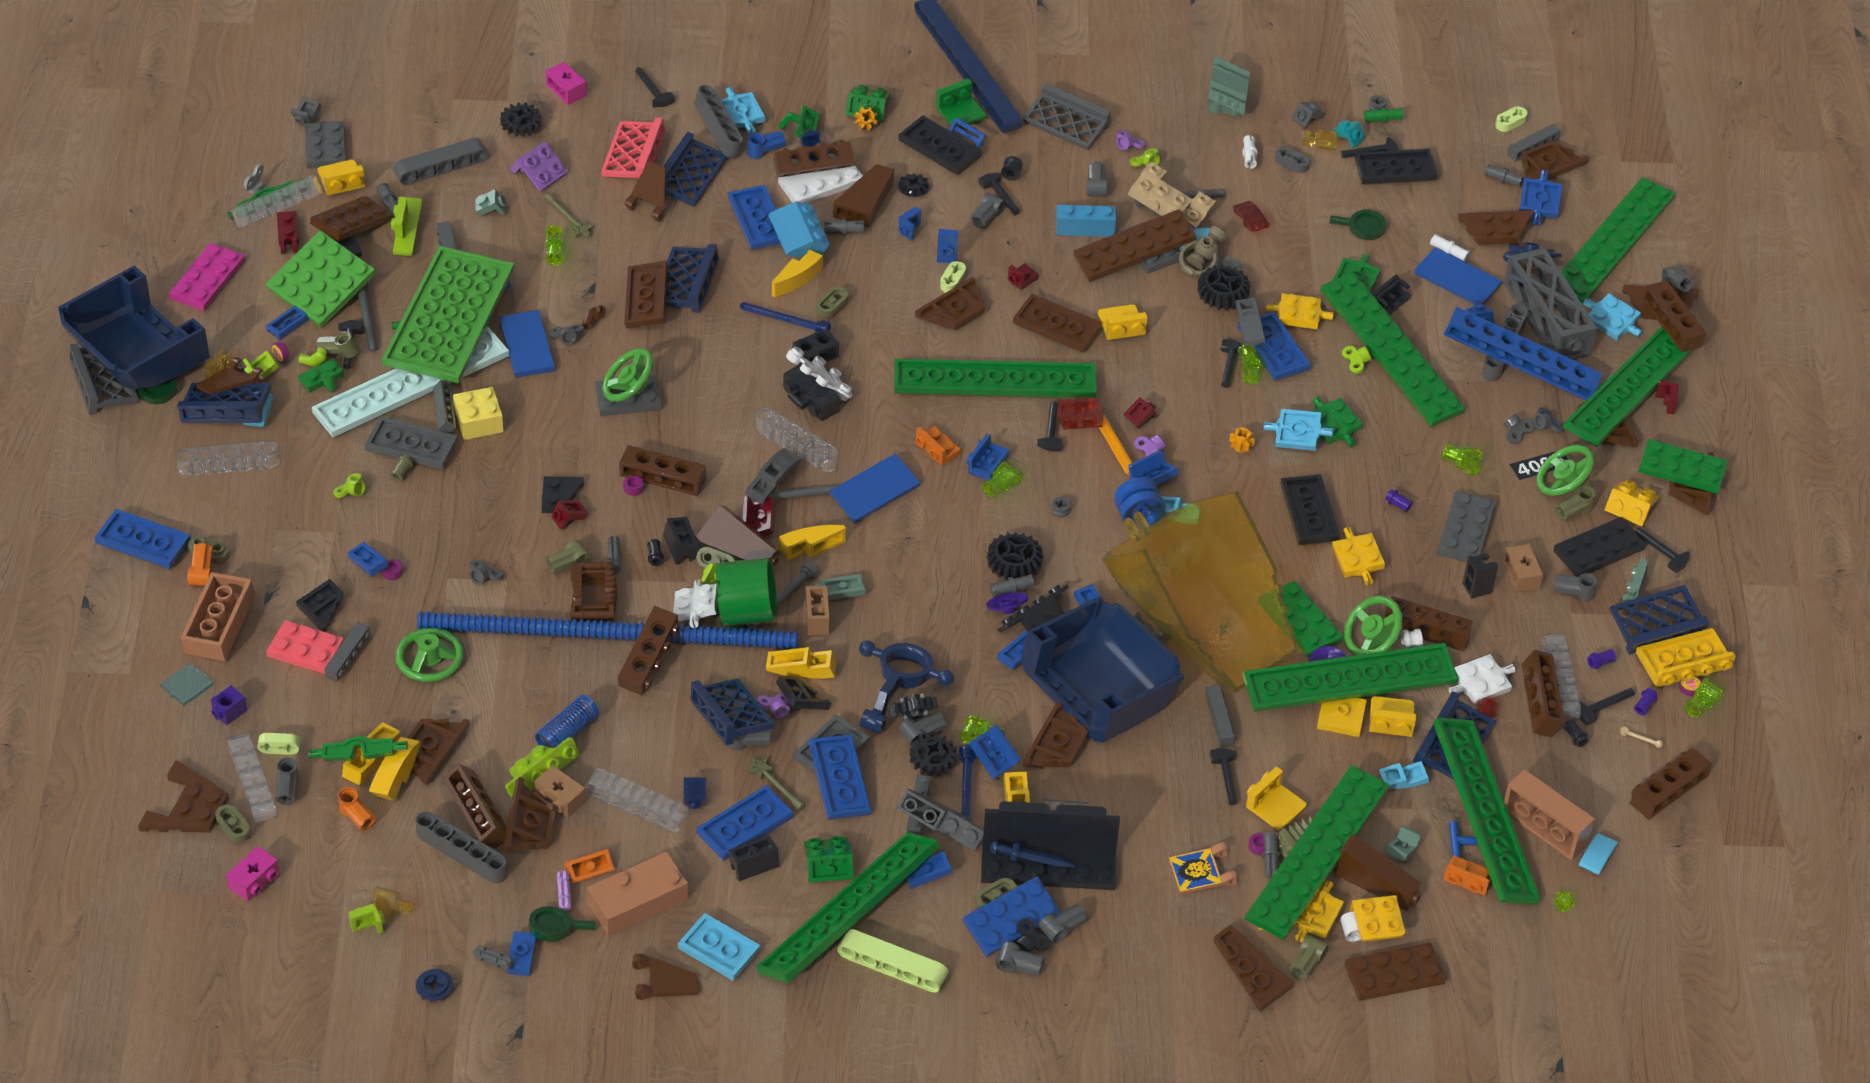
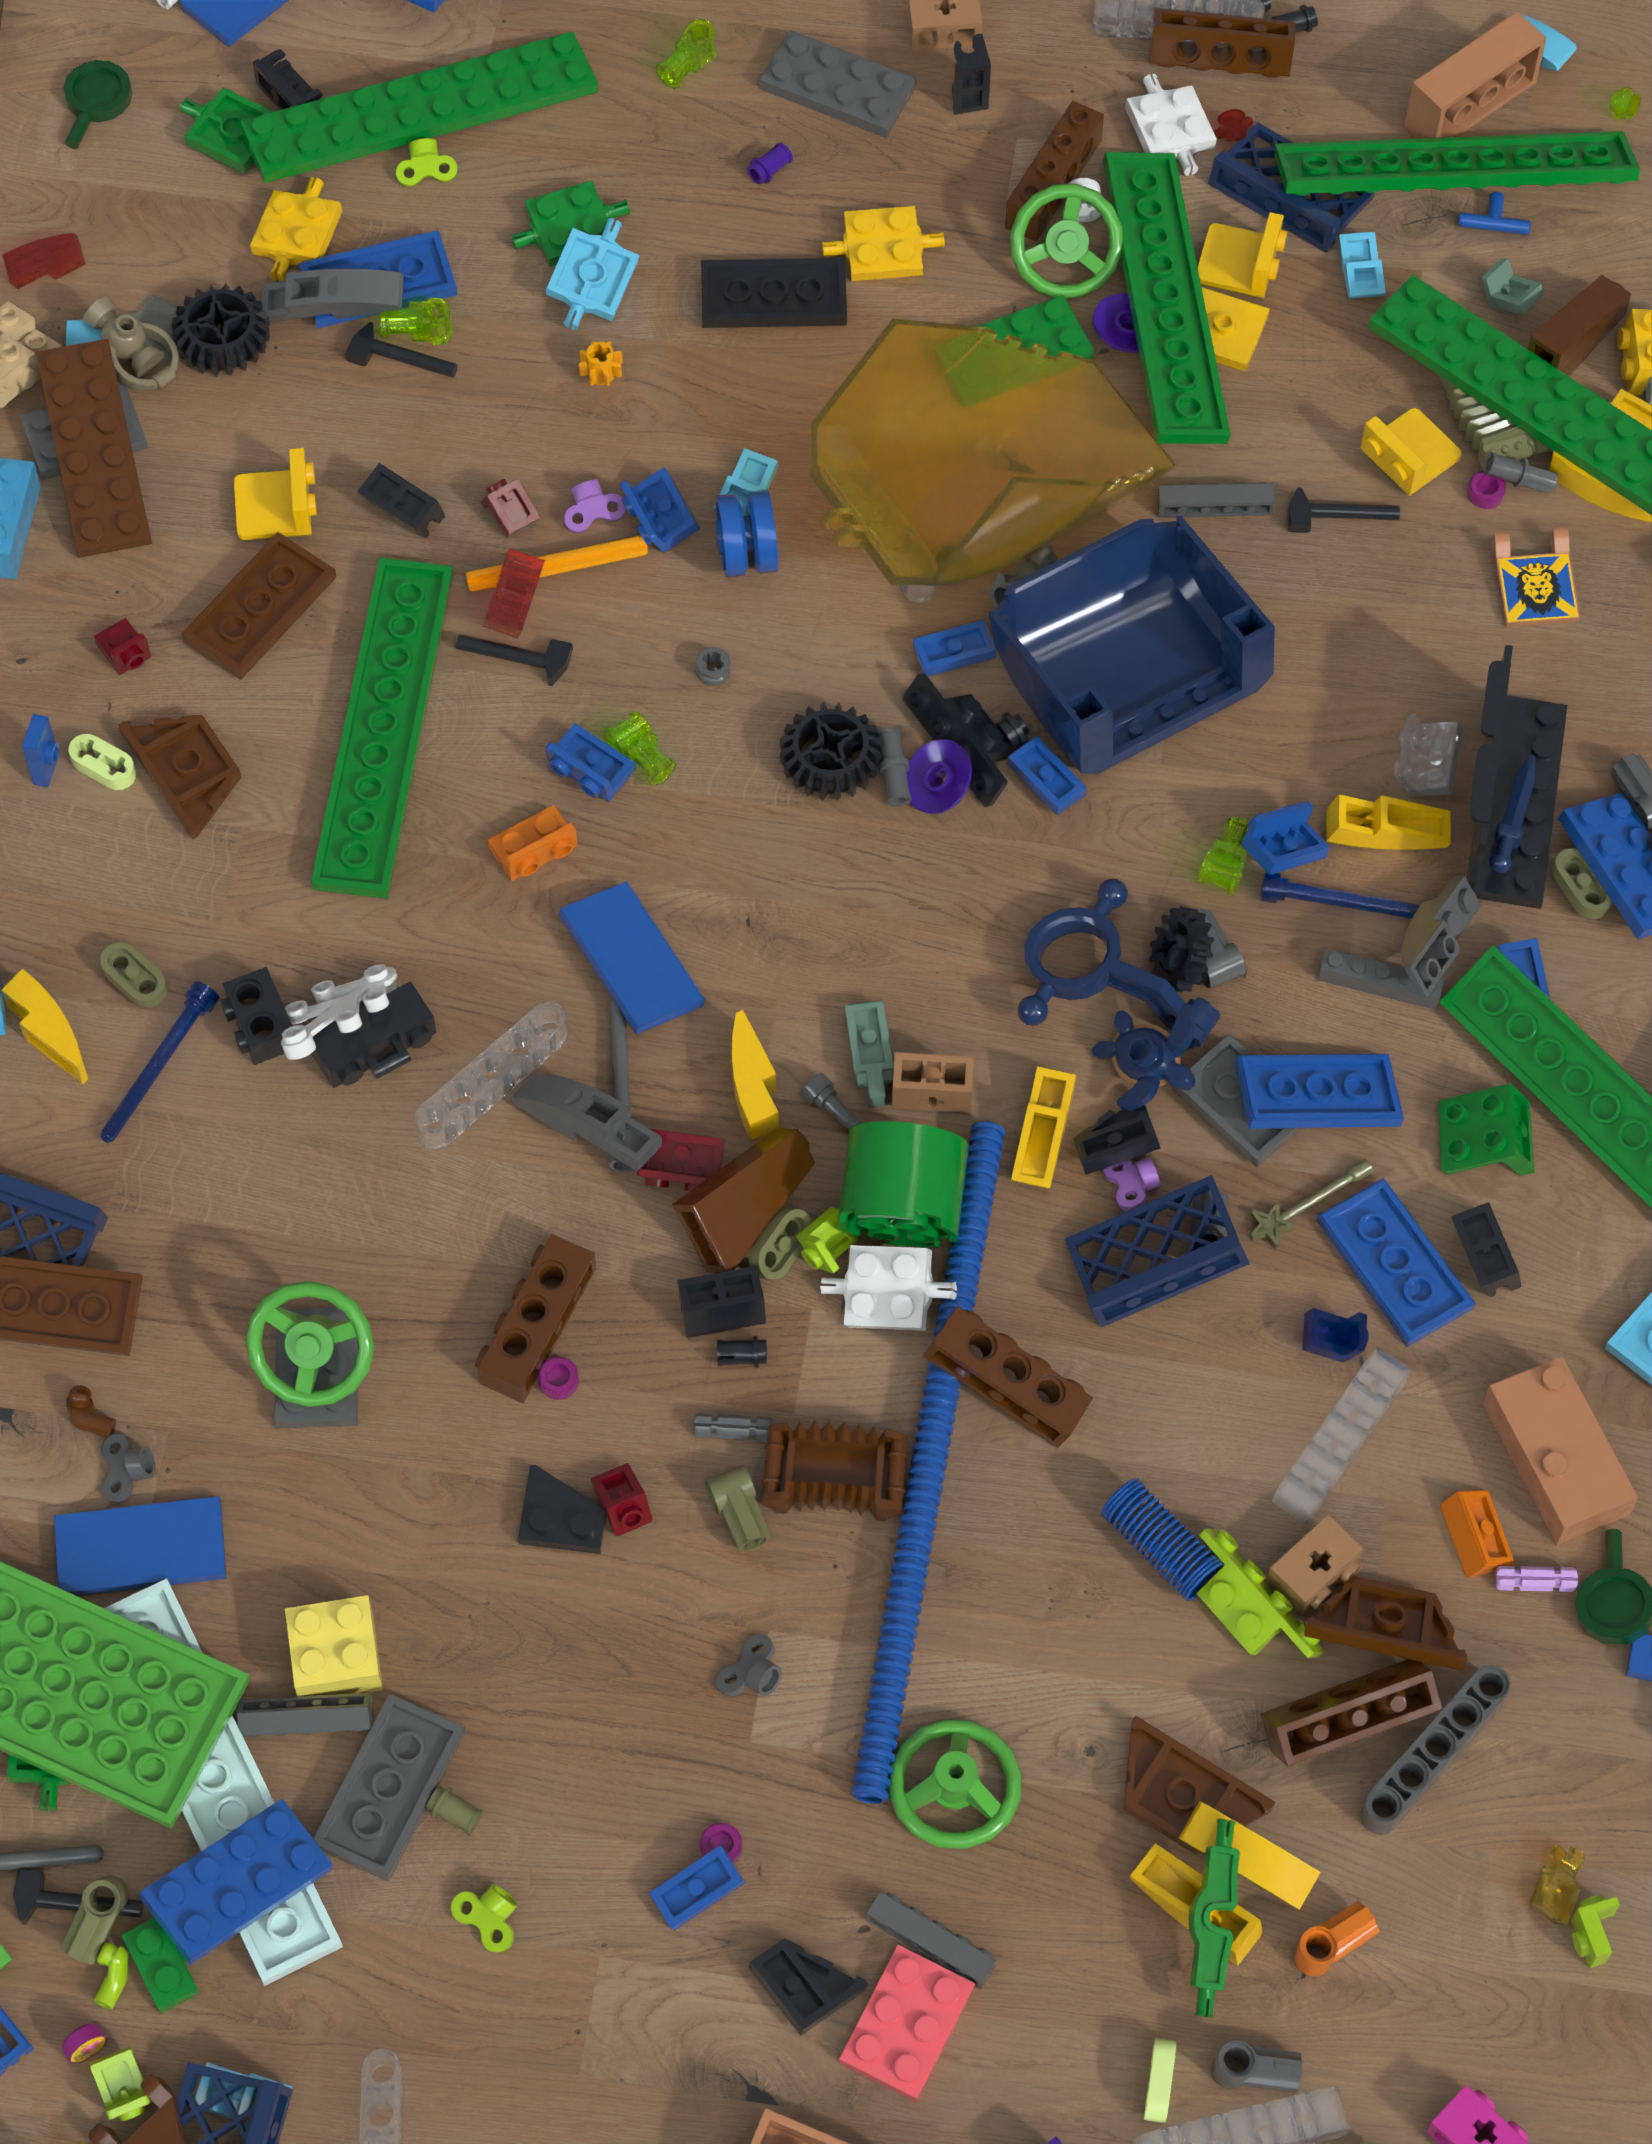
camera: 80 degrees left, 15 degrees up
black gear [909,733,957,777] -> none
reddish brown wing [1023,702,1089,767] -> none
orange bracket [1443,856,1492,896] -> none
none -> blue plate [140,1798,333,1965]
none -> black hinge [357,463,445,538]
none -> dark blue animal [1092,1010,1196,1111]

